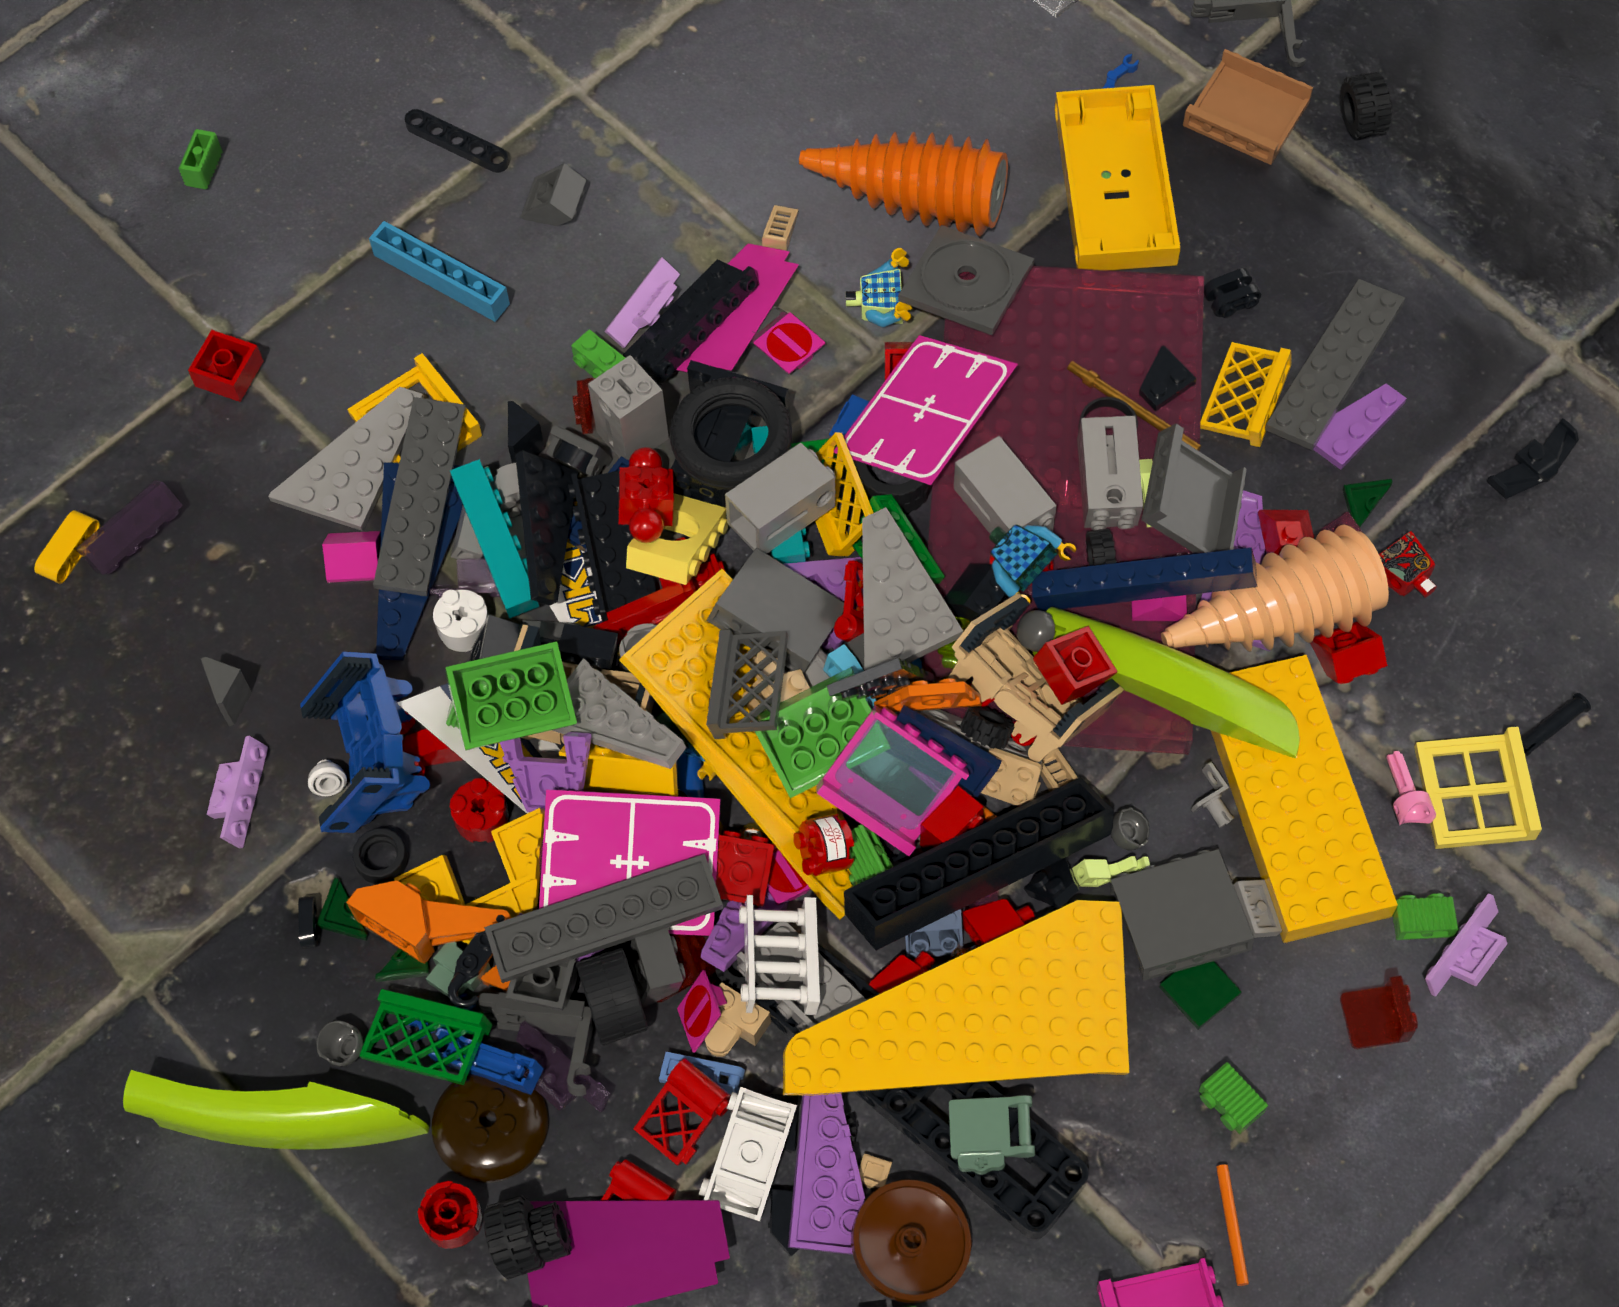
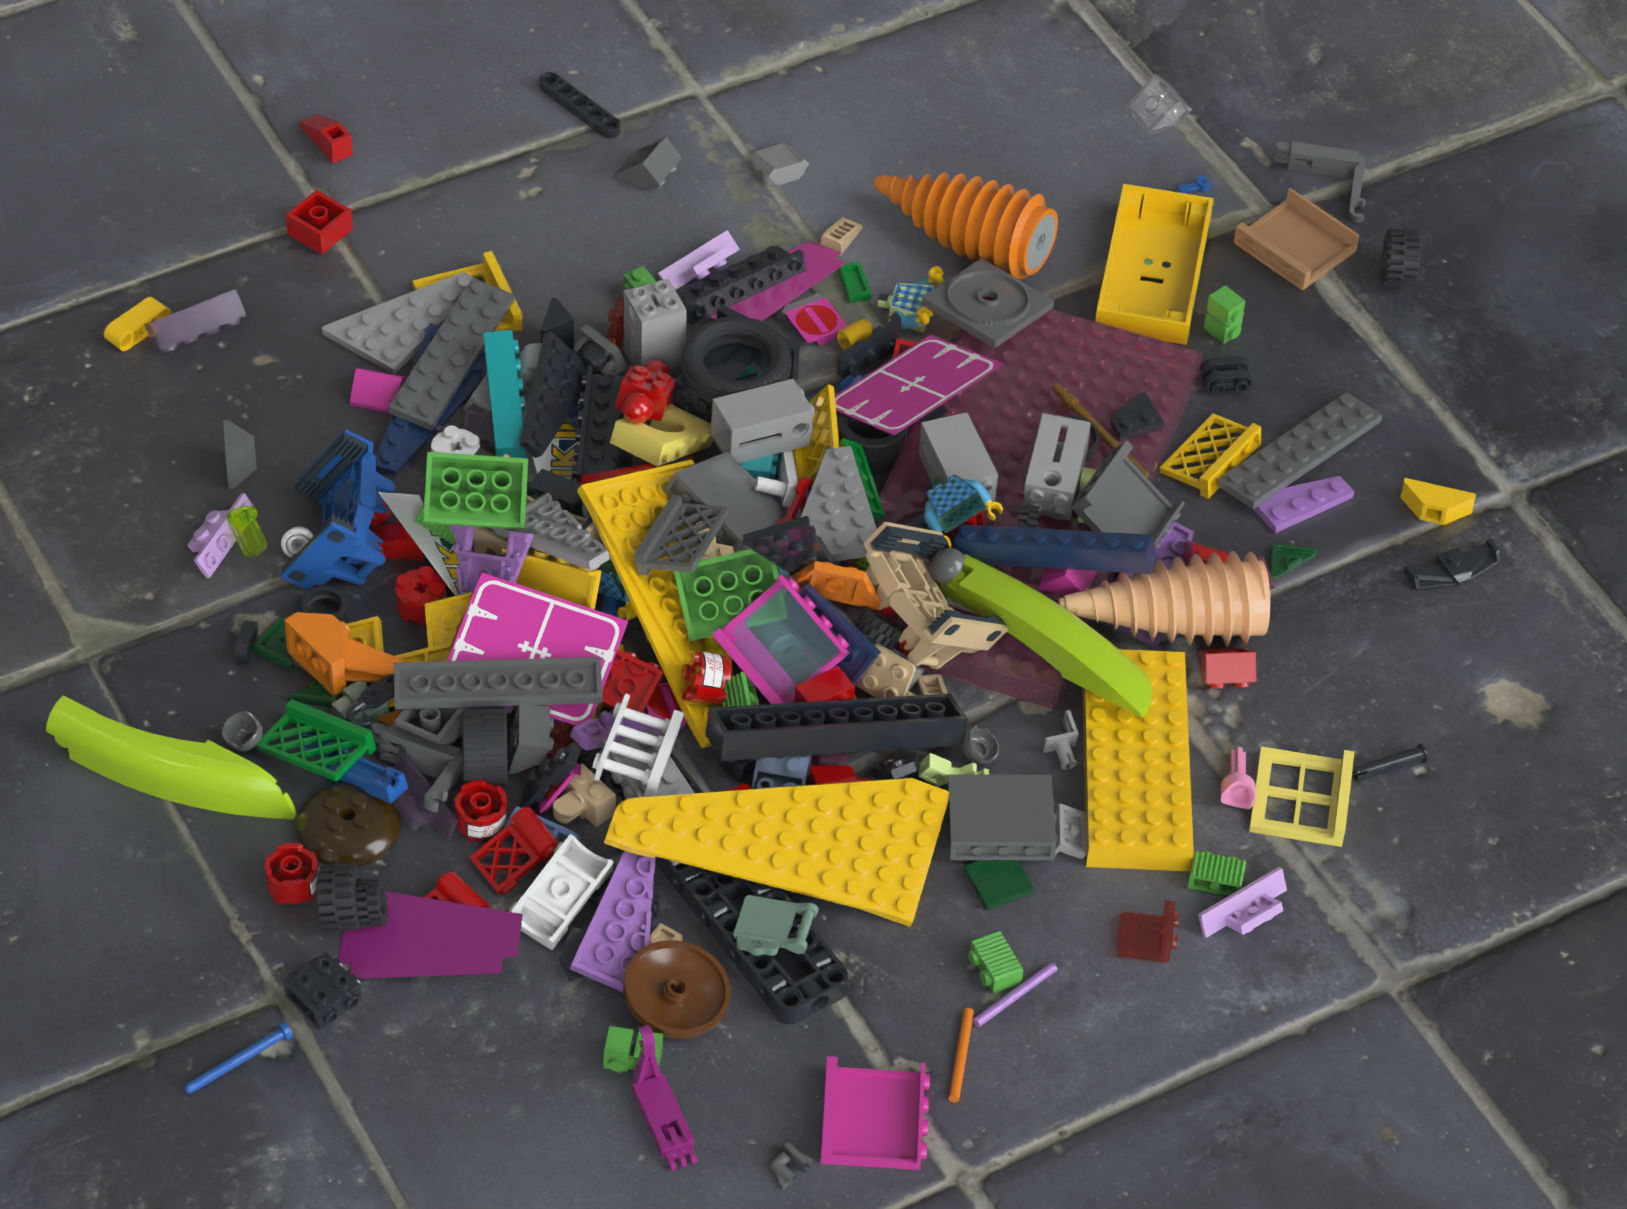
camera: 10 degrees right, 15 degrees down
bright green brick [178,129,223,189] -> none
dark azure brick [369,221,510,322] -> none
red slope [1033,626,1118,705] -> none
torso [1379,531,1437,598] -> none
none -> clear neon green piece [226,506,267,557]
none -> red slope [298,114,352,163]
none -> red brick [455,780,507,842]
none -> black wing [519,742,582,808]
none -> light grey slope [749,143,809,186]
none -> white piece [754,450,798,507]
none -> green tile [837,262,872,303]
none -> black wing [837,312,901,379]
none -> yellow piece [837,318,874,351]
none -> medium lavender bar [972,962,1057,1028]
none -> bright green piece [1204,285,1245,344]
none -> yellow slope [1401,478,1476,525]

